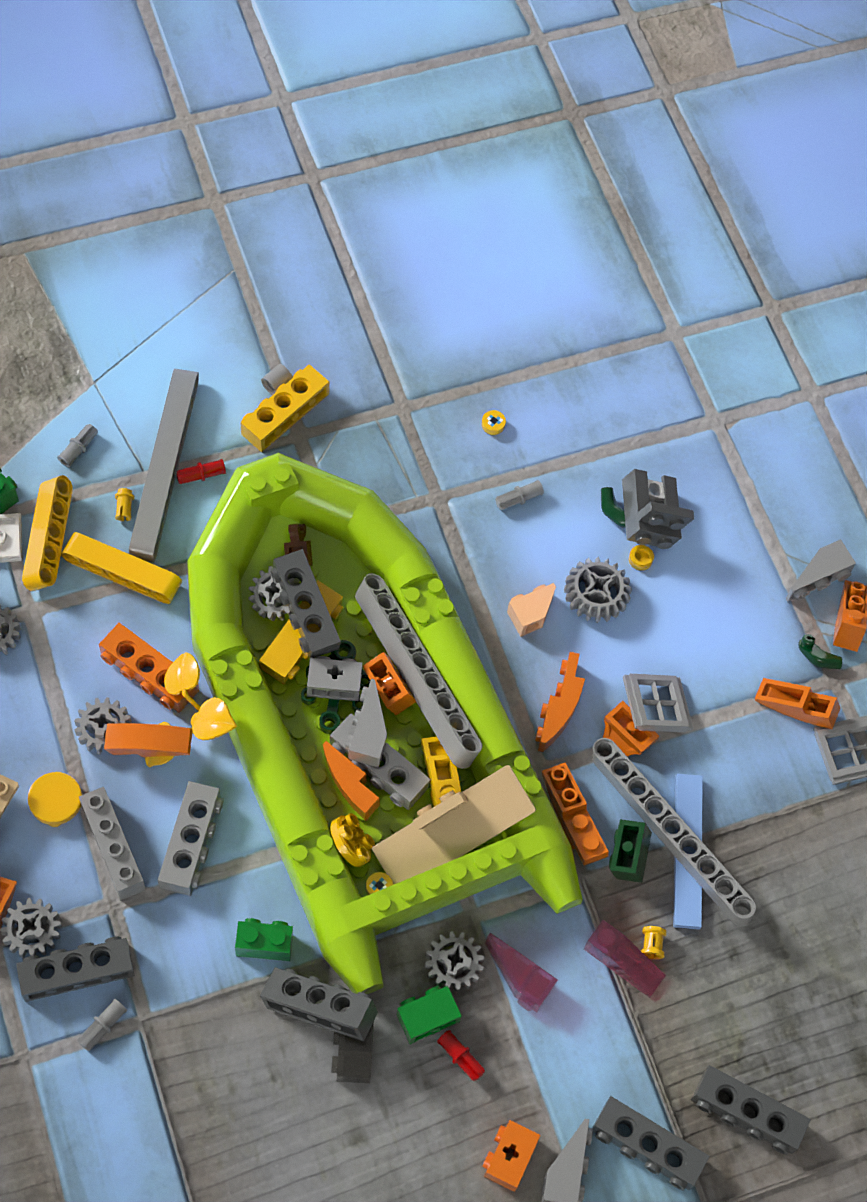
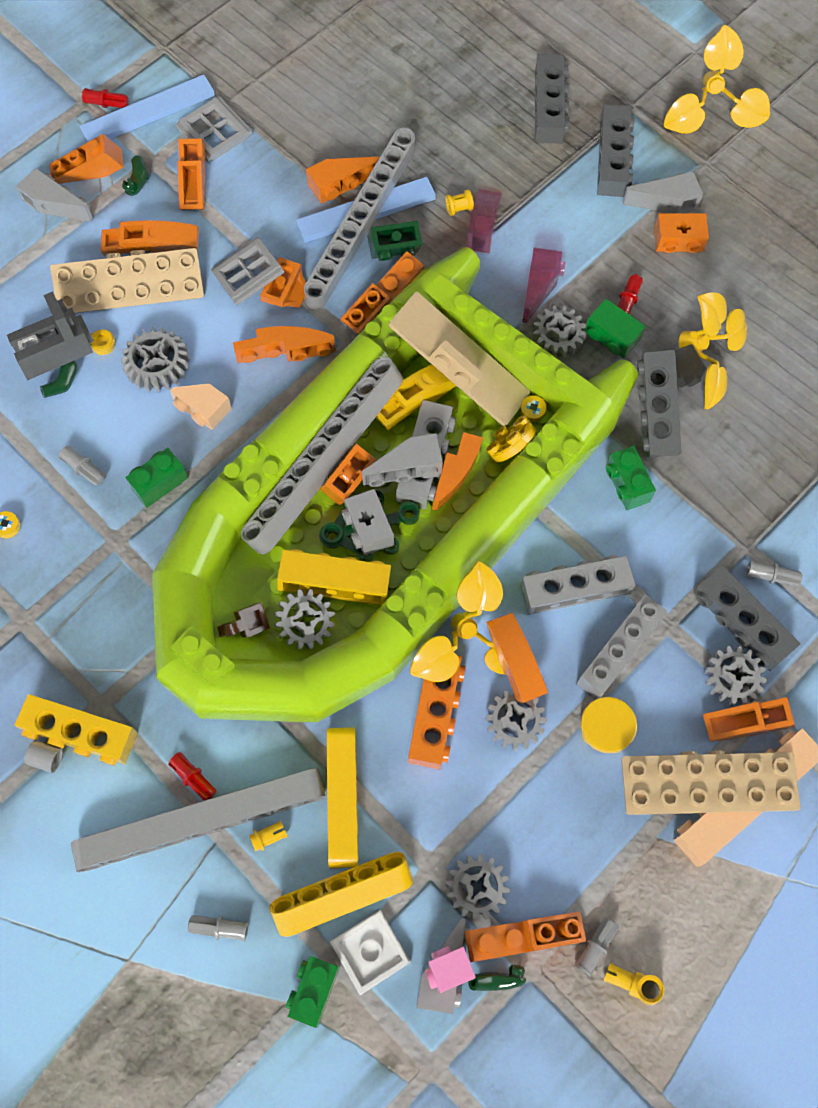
camera: 110 degrees left, 5 degrees up
dark grey brick [270,549,341,658] -> none
none -> tan bracket [50,248,204,313]
none -> orange slope [101,220,199,256]
none -> green brick [125,447,188,508]
none -> orange slope [306,156,380,204]
none -> yellow plant [679,292,747,409]

